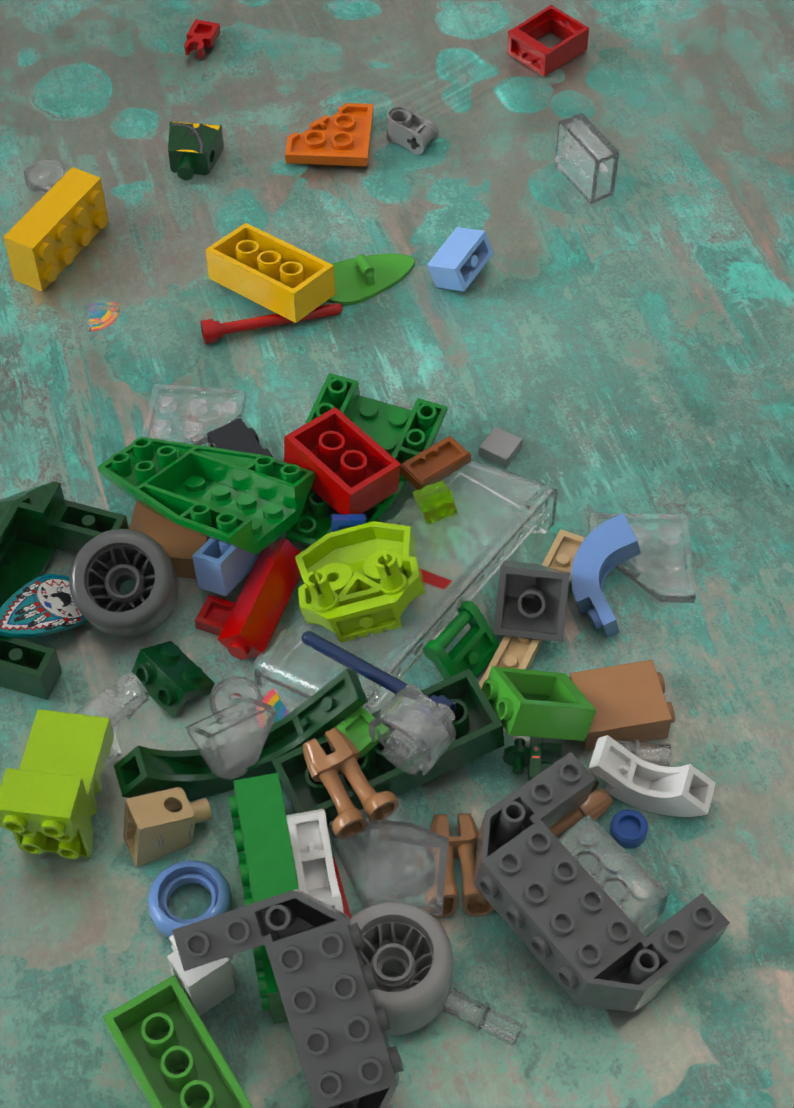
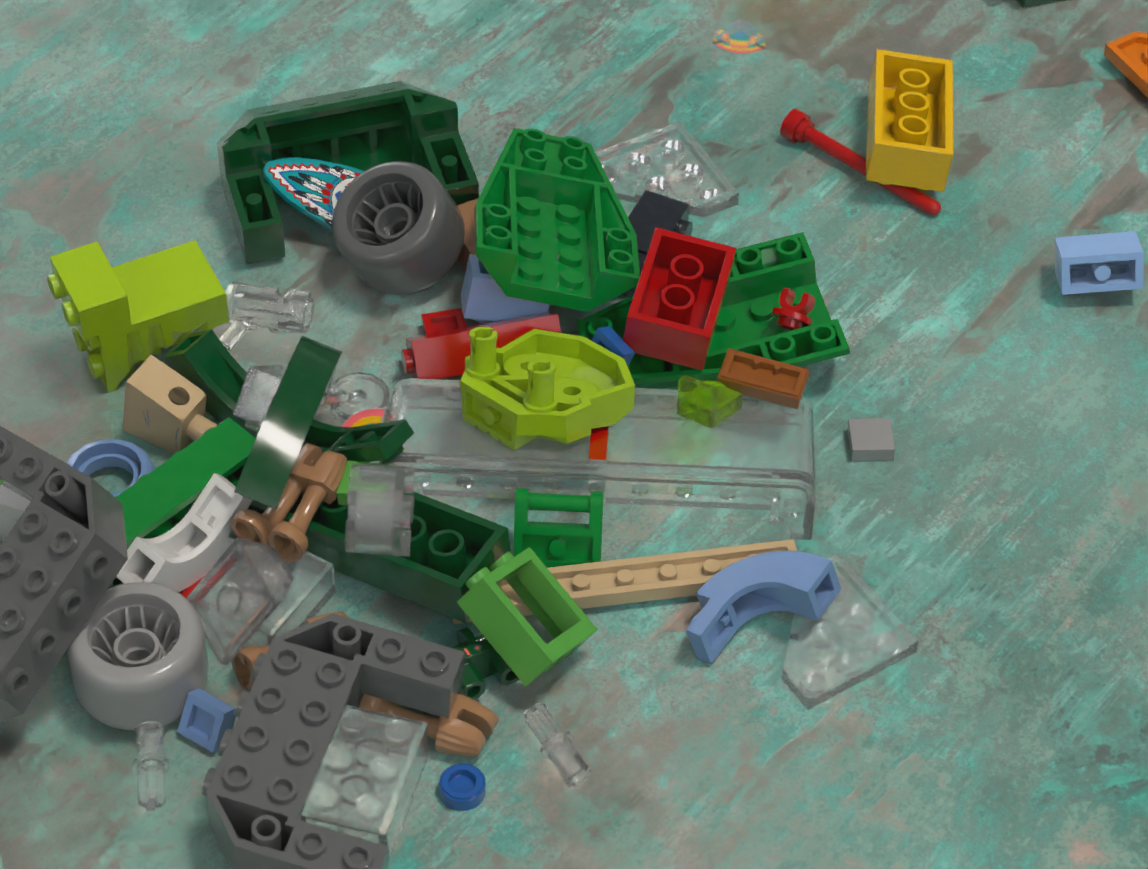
camera: 55 degrees right, 5 degrees down
dark green bracket [131,641,215,718] -> none
dark blue piece [301,631,456,728] -> none
bright green shield [327,254,415,305] -> none
dark grey slope [494,561,570,642] -> none
medium nougat brick [569,660,675,751] -> none
white arch [588,735,716,817] -> none
none -> medium blue tile [177,688,236,753]
none -> dark green arch [234,336,342,509]
none -> red plate [771,288,815,330]

